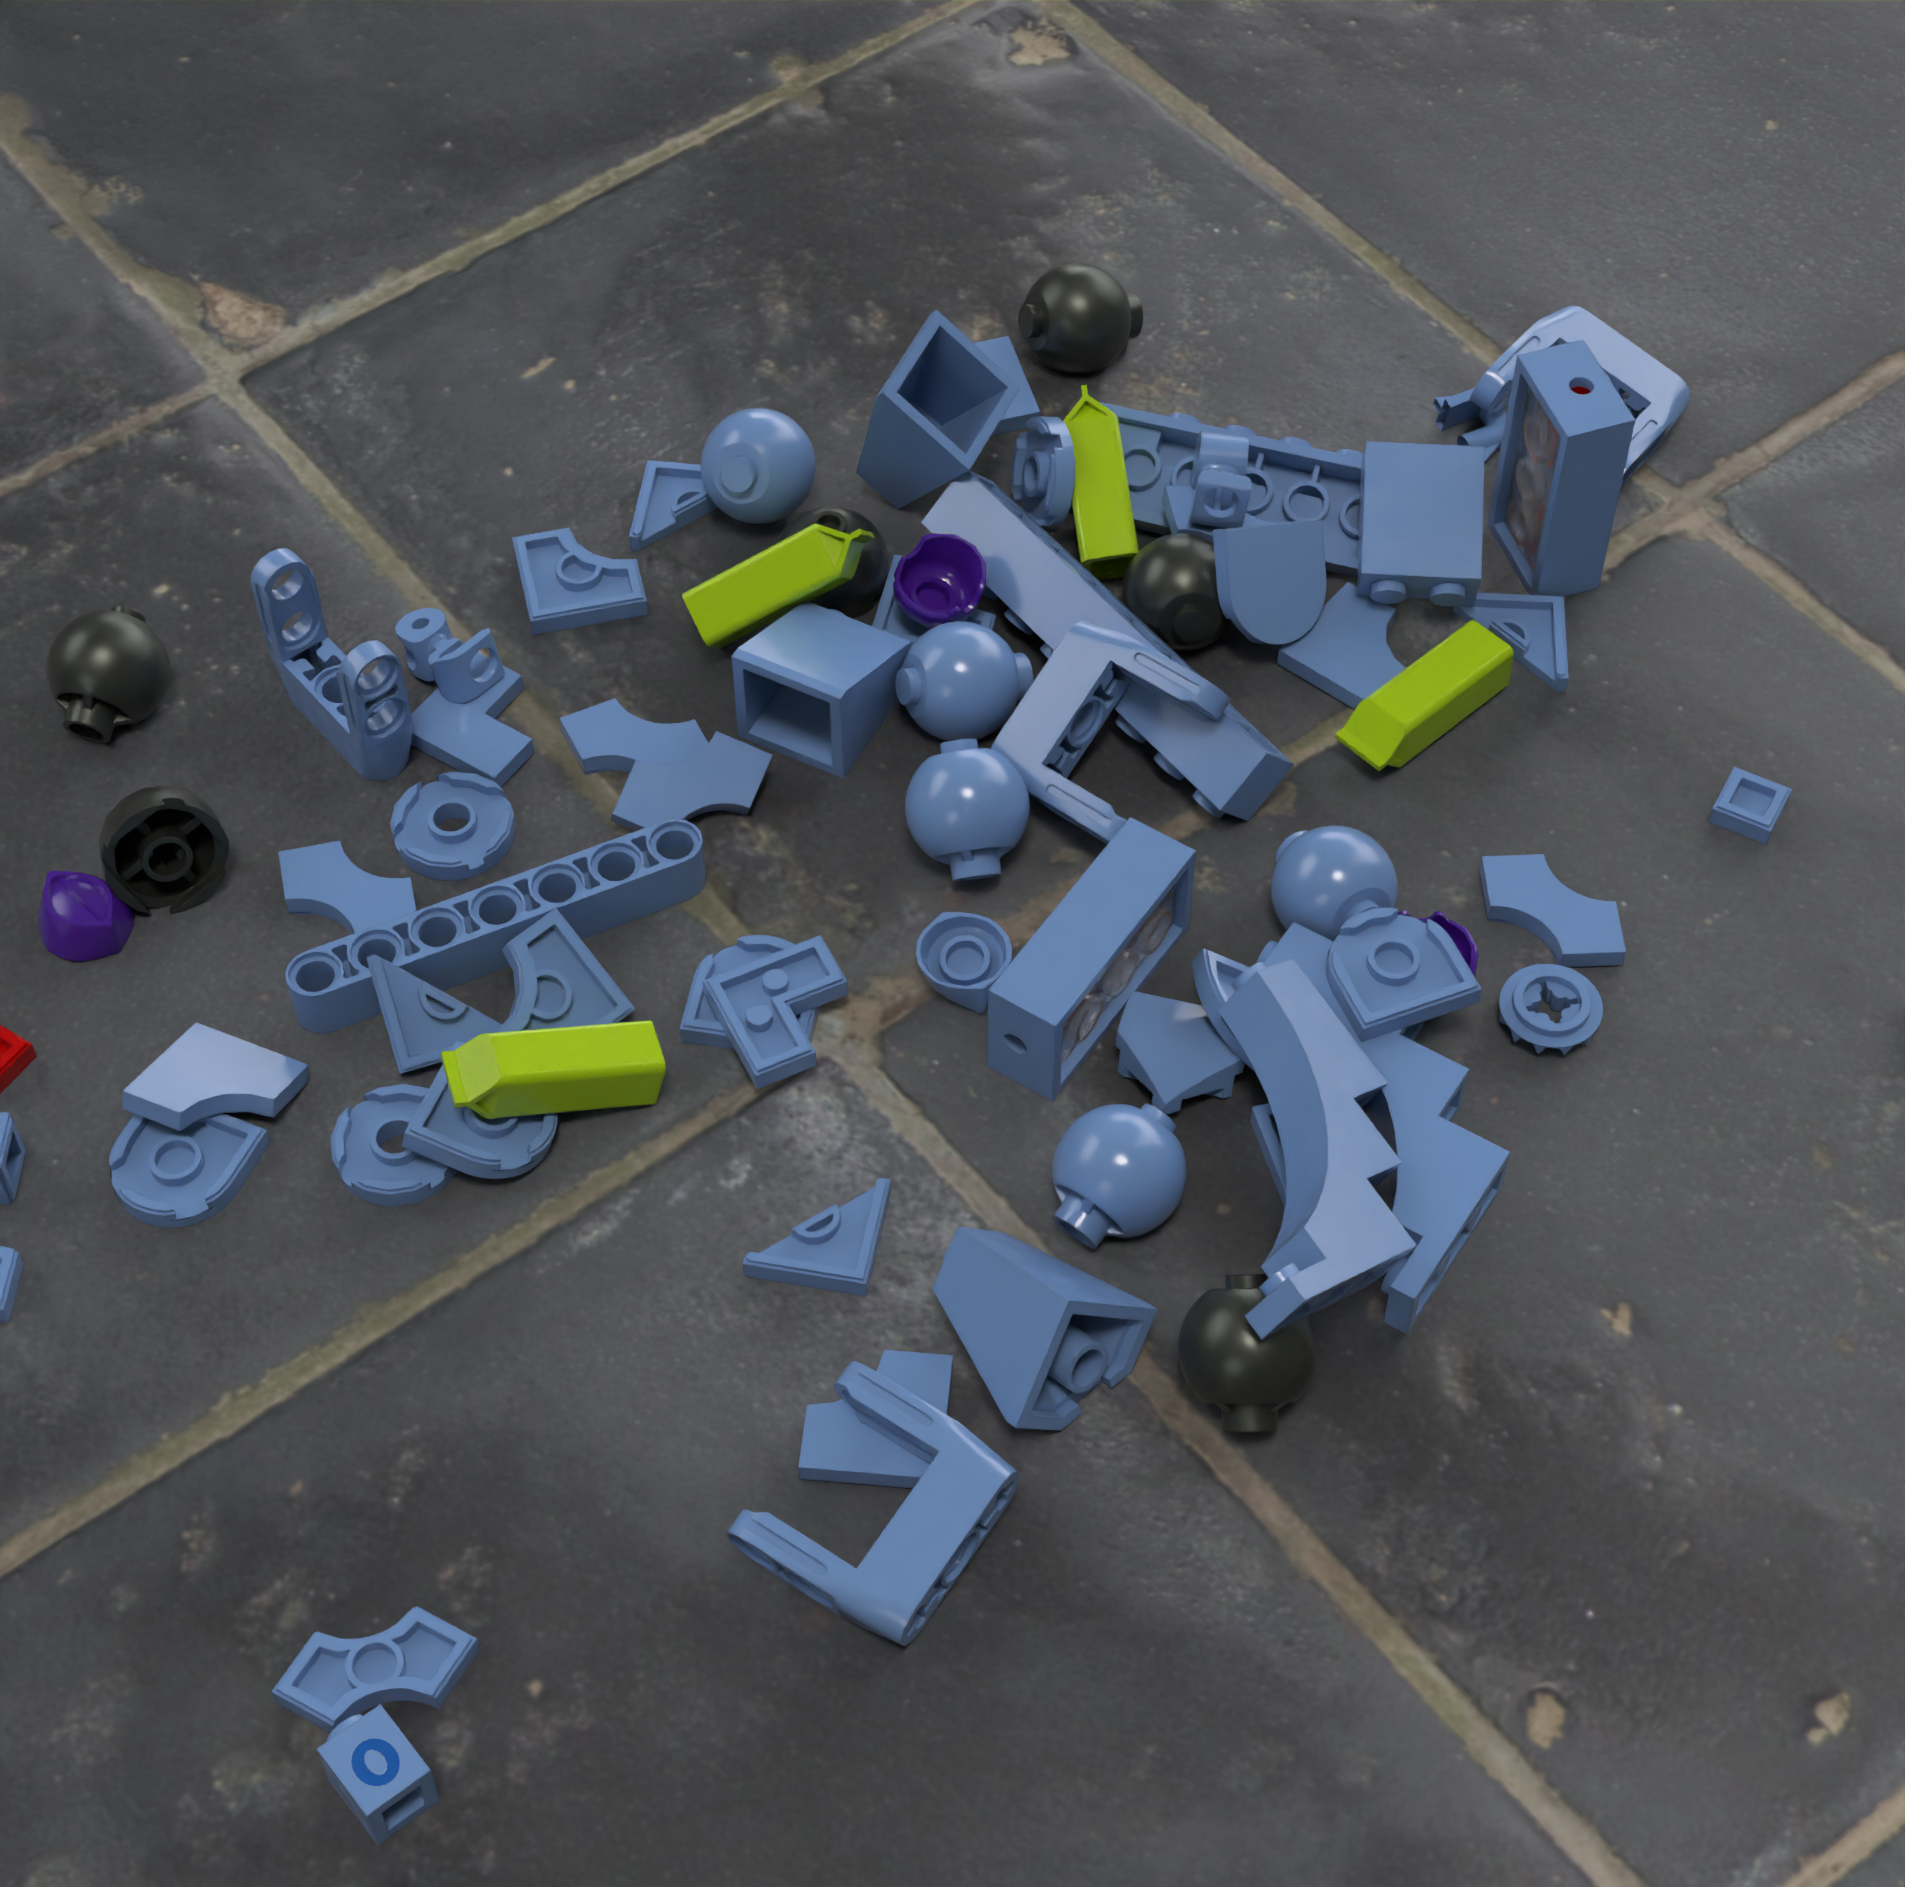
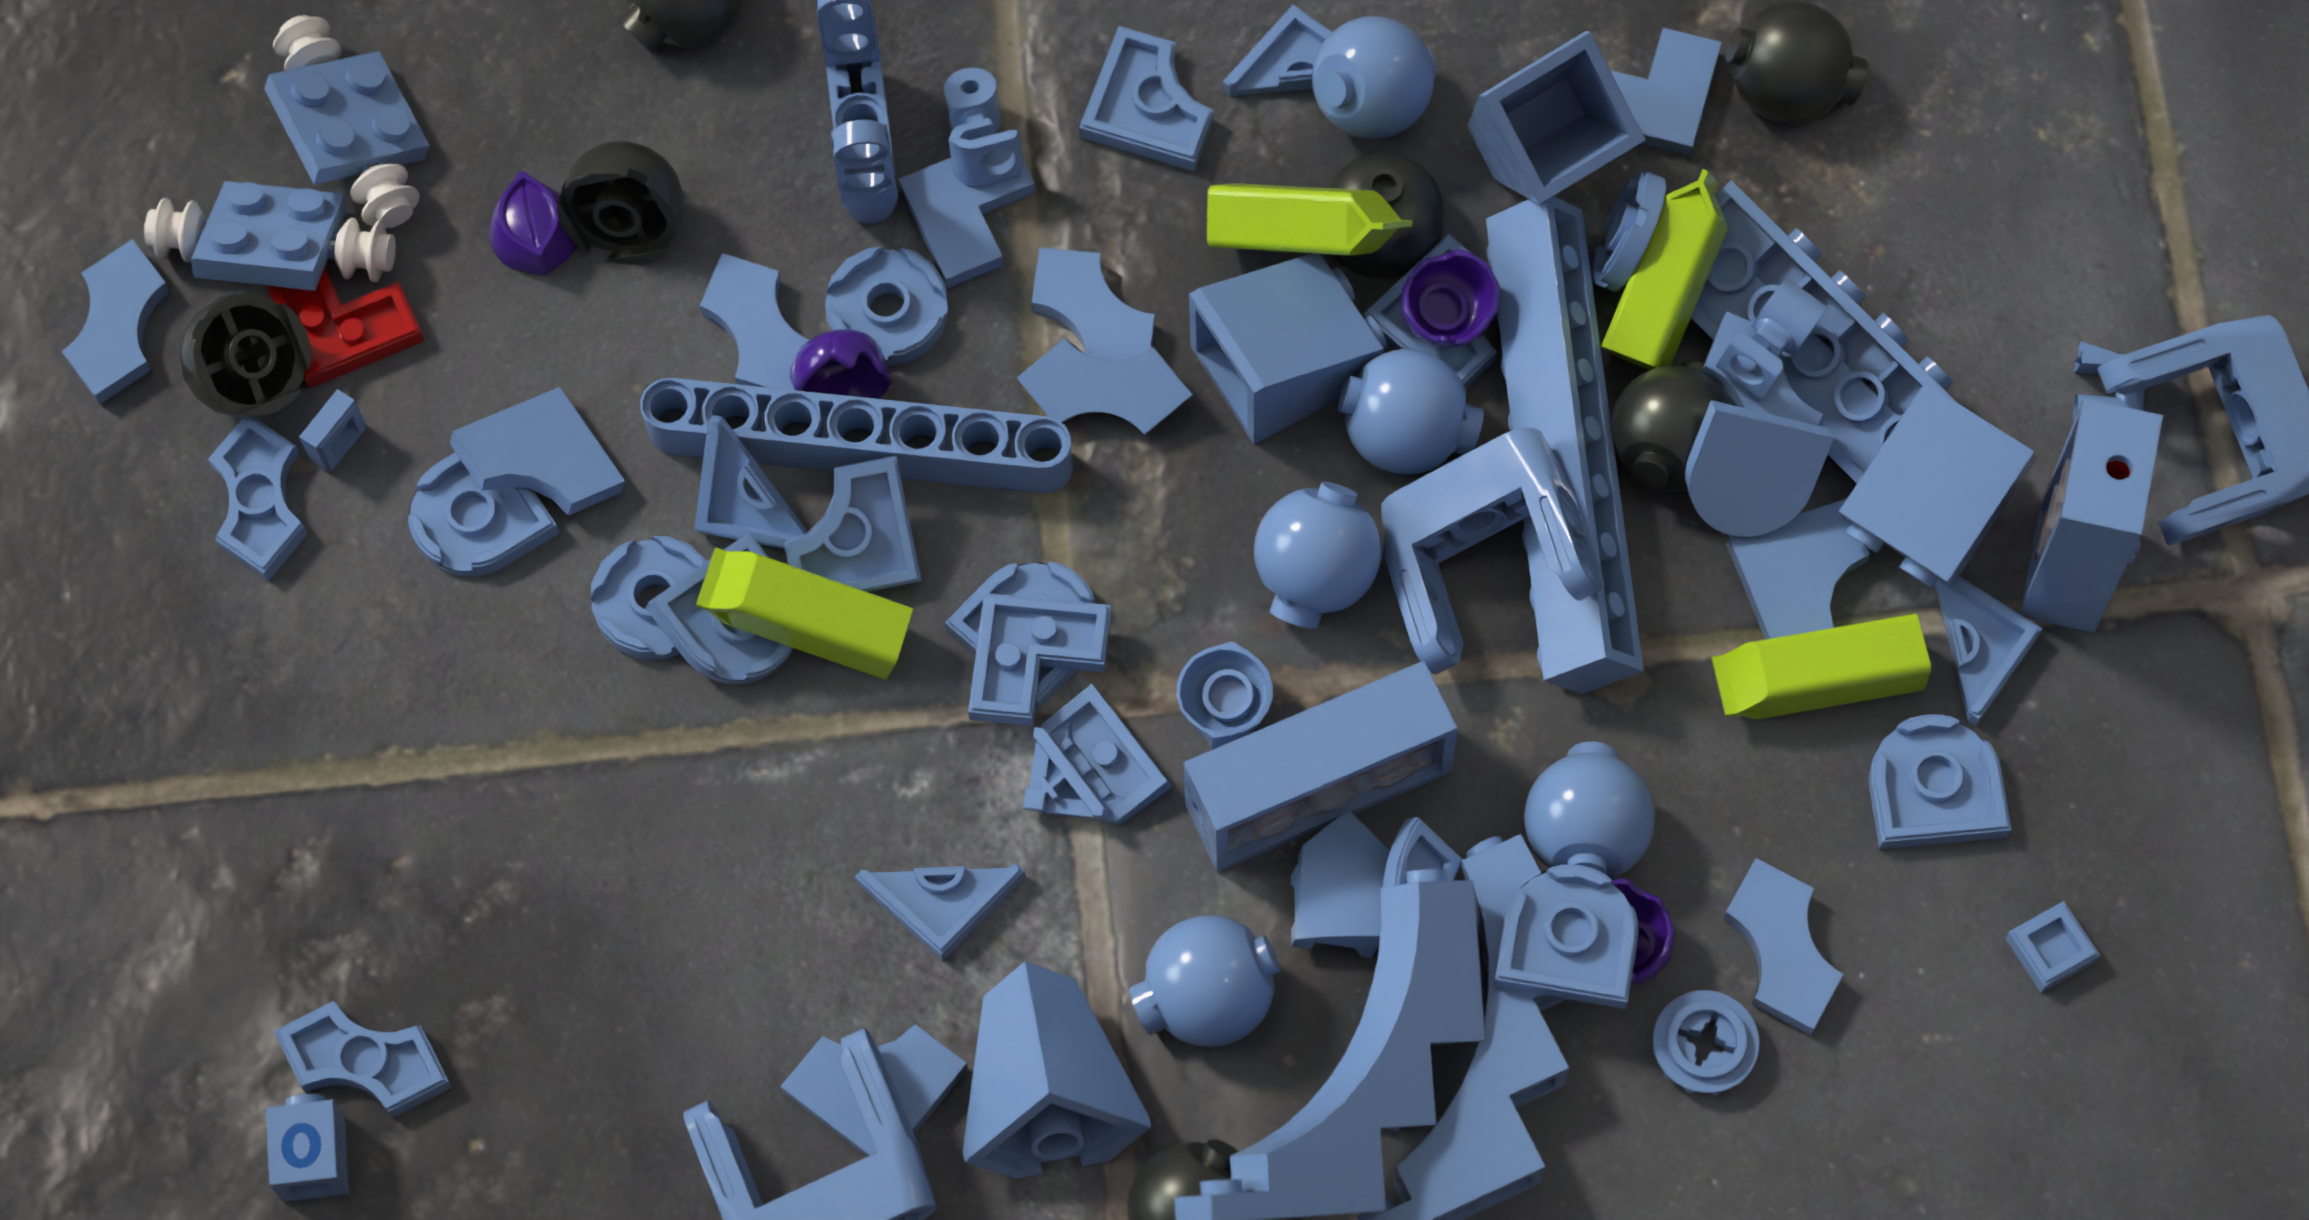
camera: 35 degrees right, 15 degrees up
none -> dark purple hair [790,329,893,399]
none -> medium blue slope [1023,684,1173,825]
none -> medium blue tile [1869,714,2011,850]

